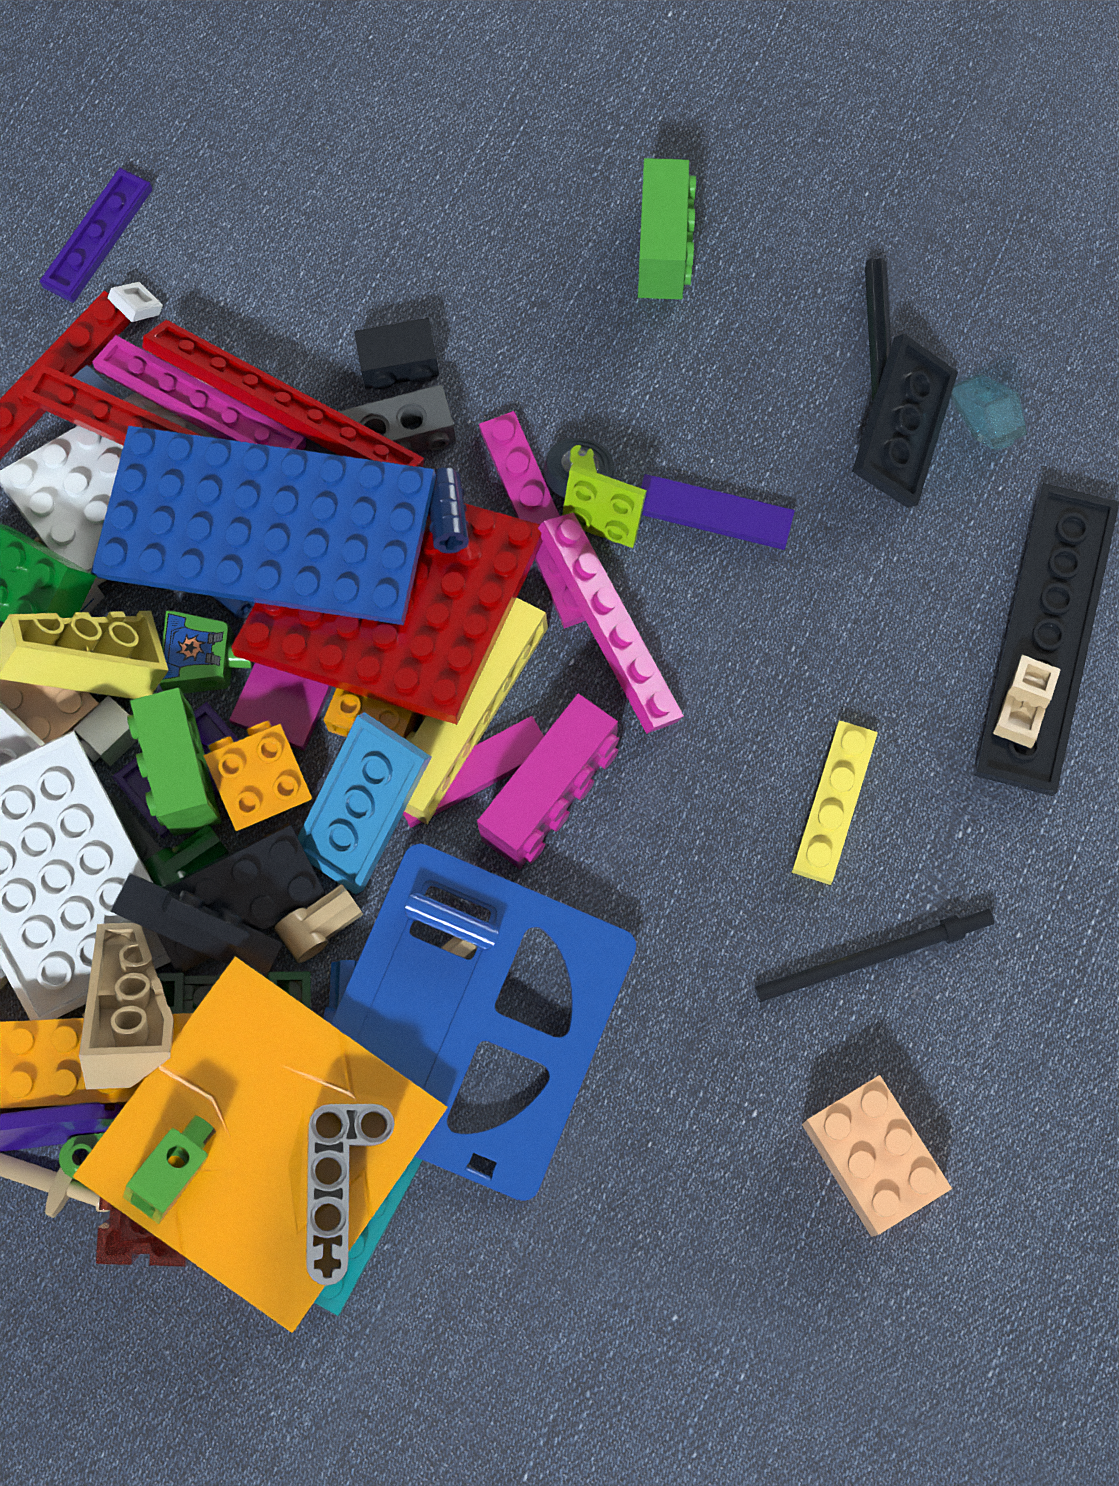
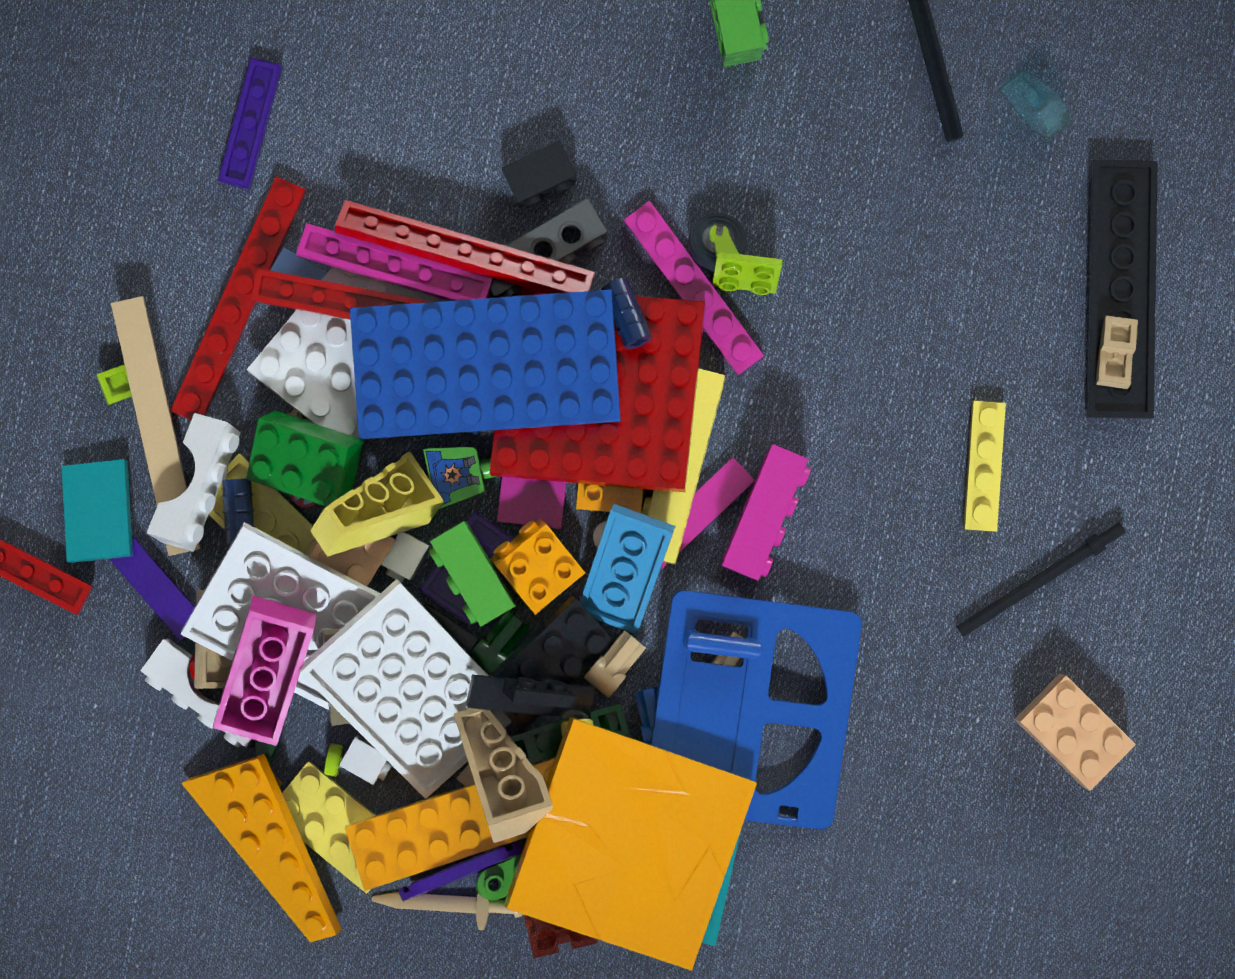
camera: 20 degrees left, 15 degrees up
white tile [108,282,163,322] -> none
bright green torso [123,1115,216,1224] -> none
light grey beam [306,1104,395,1286] -> none
plate [538,513,684,734] -> none
dark purple tile [641,474,795,550] -> none
black plate [852,334,958,508] -> none

